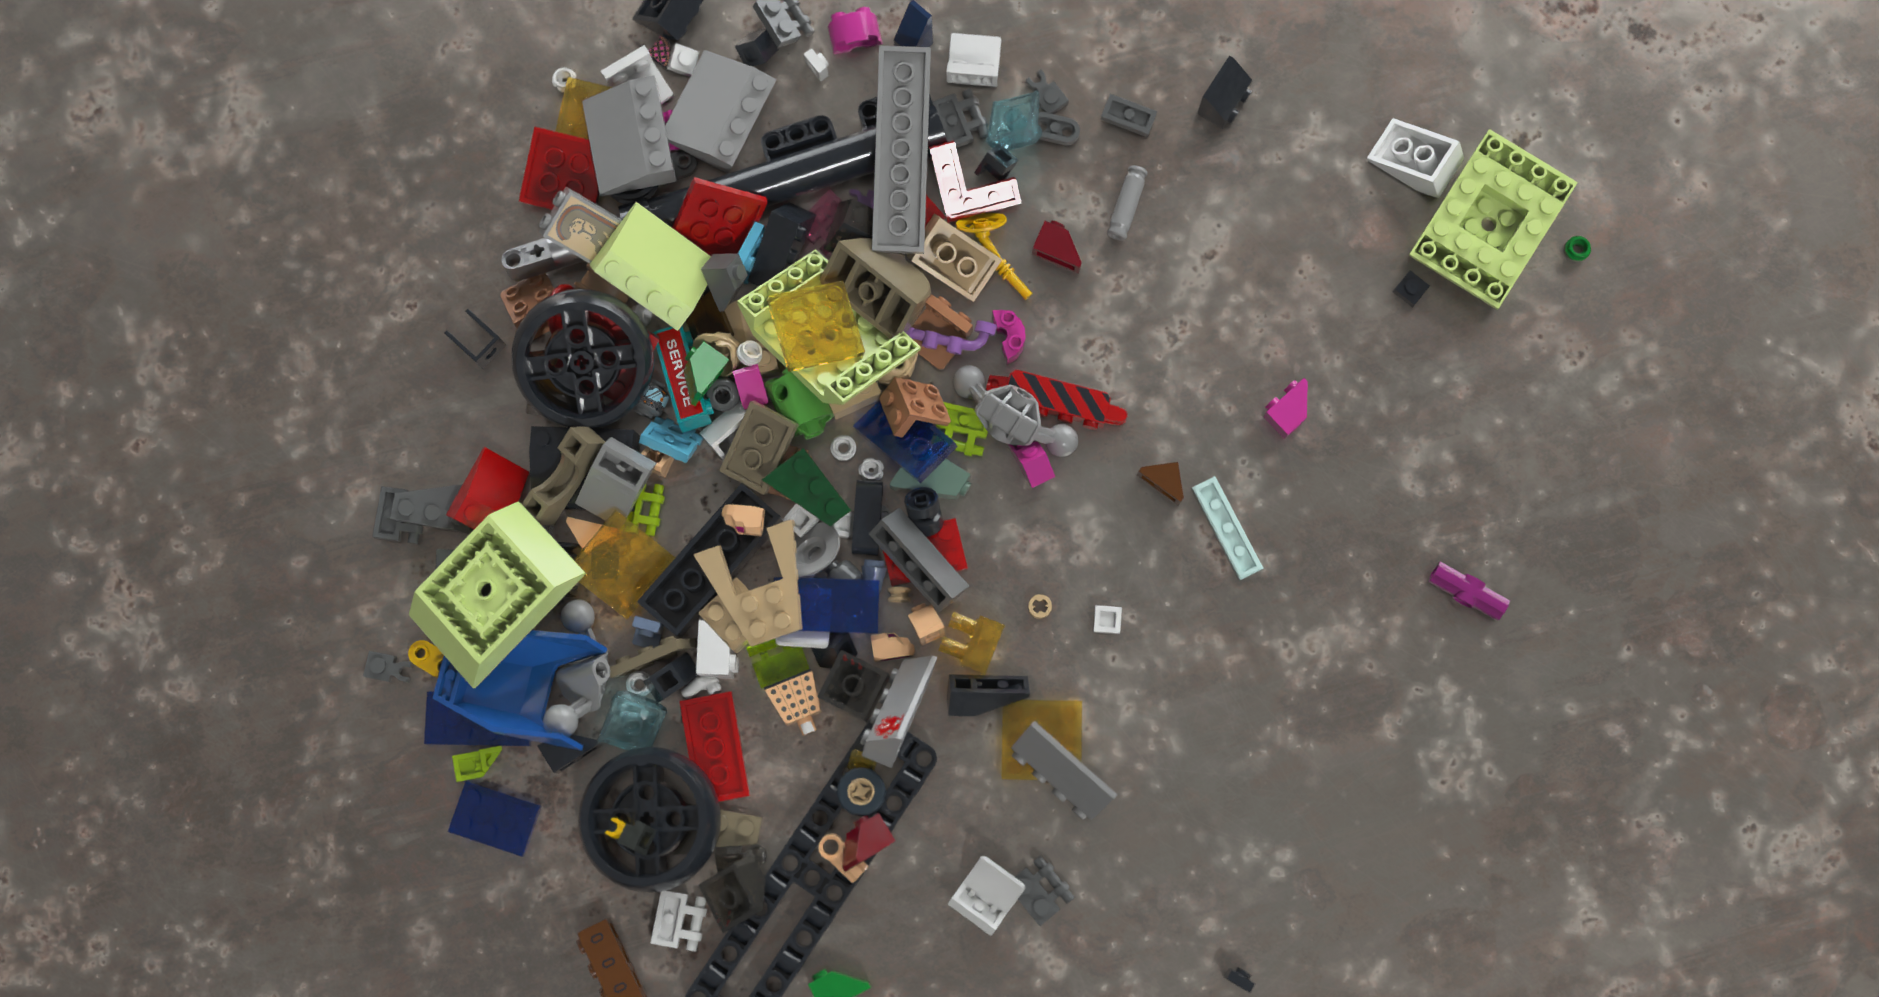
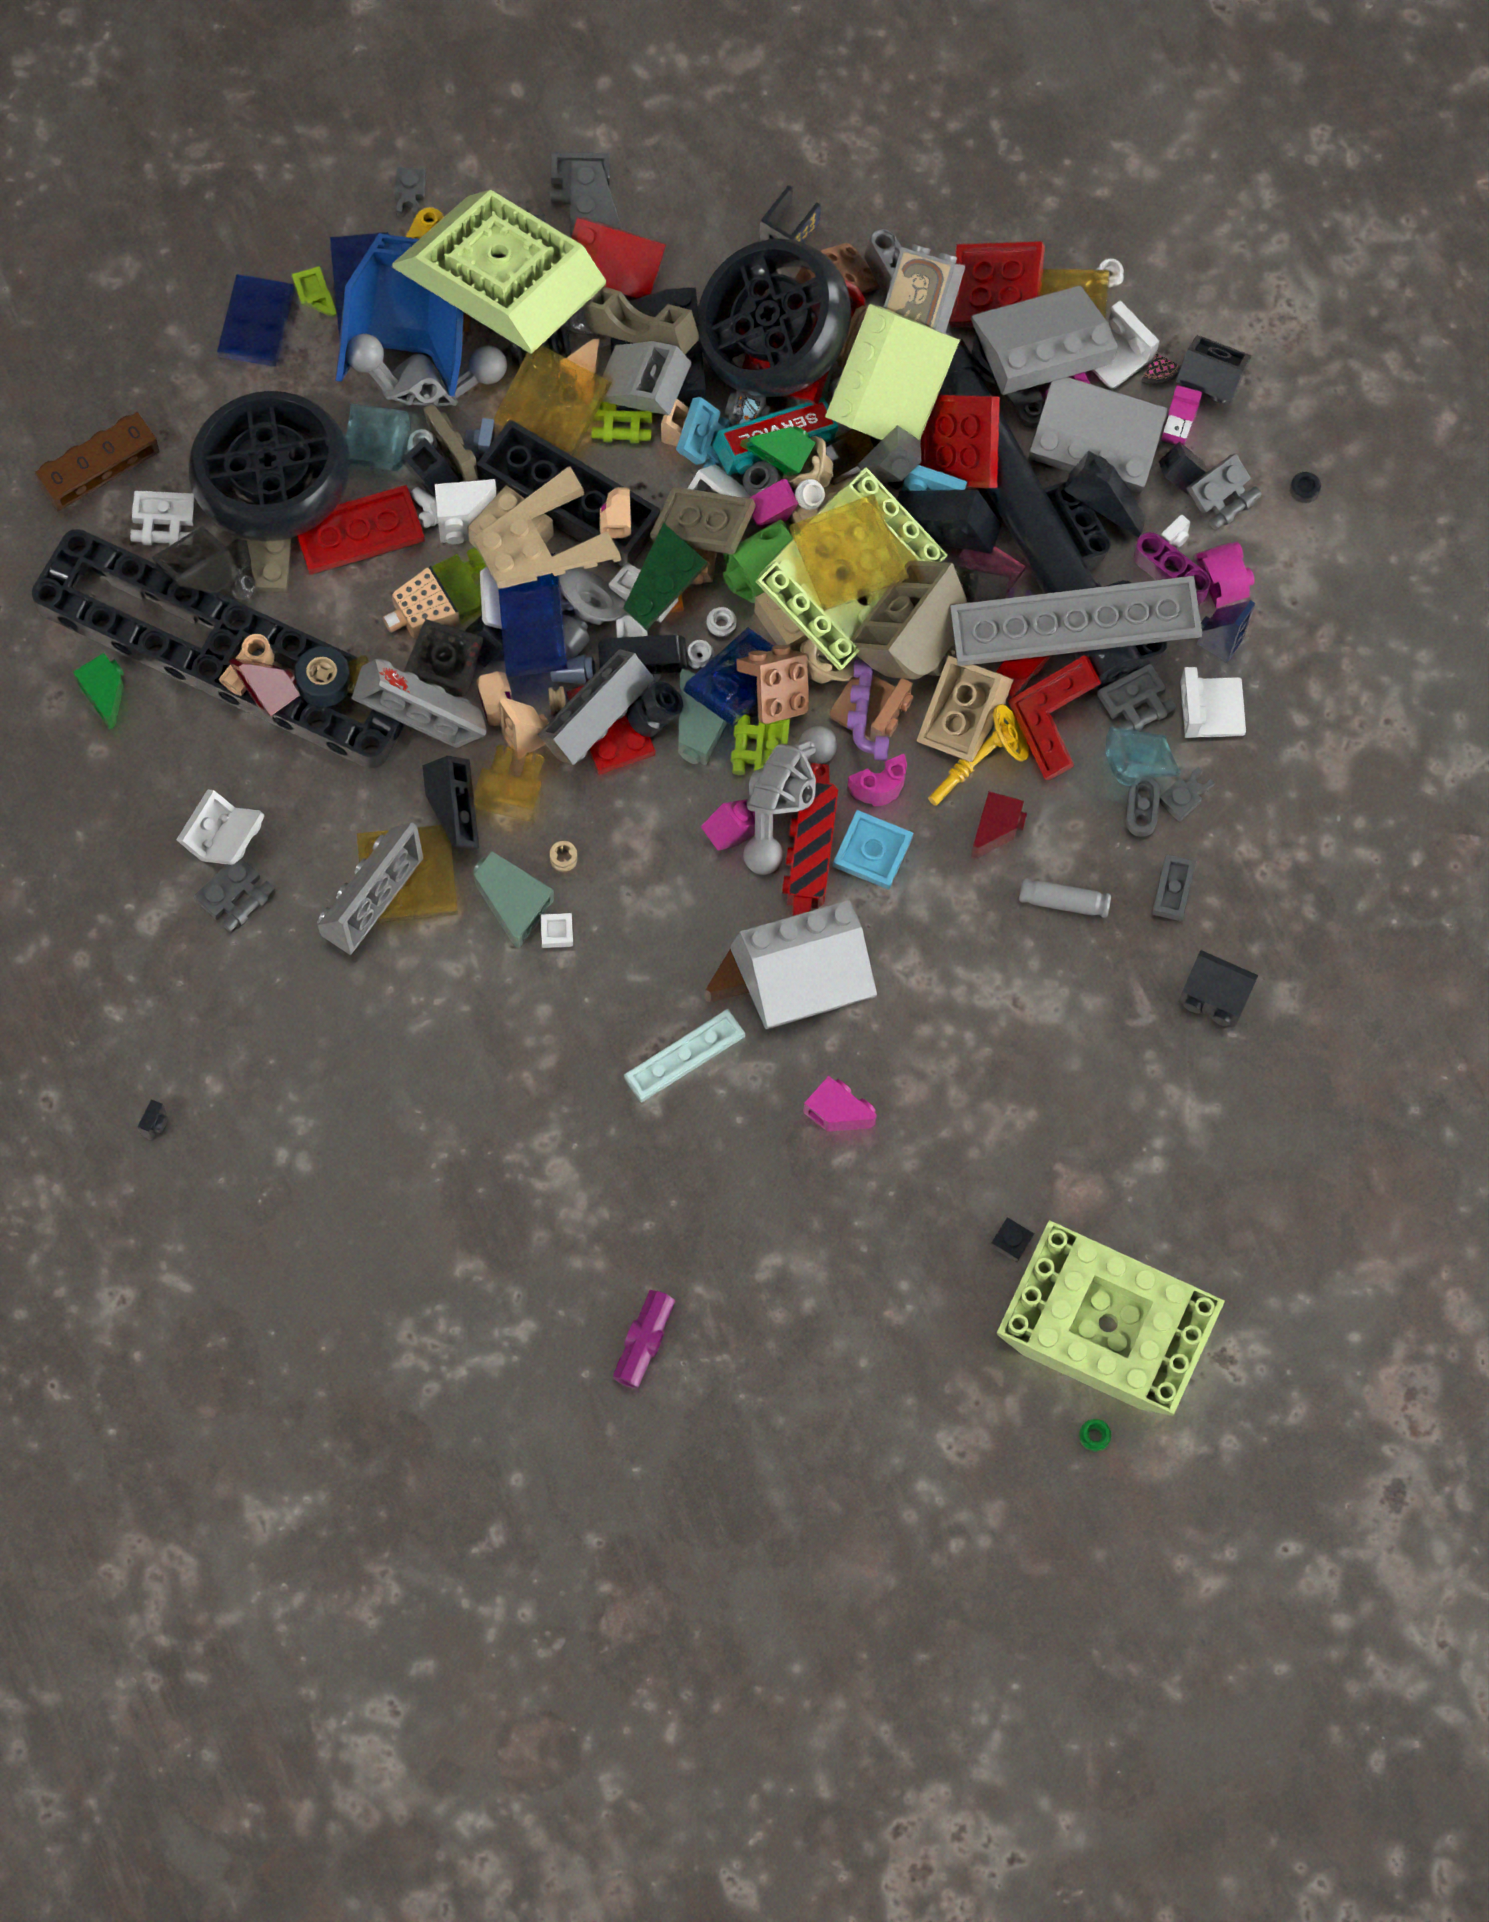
camera: 75 degrees right, 10 degrees down
black slope [537,734,603,774] -> none
pearl dark grey piece [606,818,657,856] -> none
white plate [667,43,699,77] -> none
black panel [974,144,1018,181] -> none
white slope [1367,118,1464,199] -> none
none -> sand green slope [473,851,554,948]
none -> slope [730,900,877,1029]
none -> medium azure plate [832,810,913,890]
none -> black slope [1064,451,1146,538]
none -> magenta beam [1134,532,1211,605]
none -> dark pink leg [1161,385,1202,446]

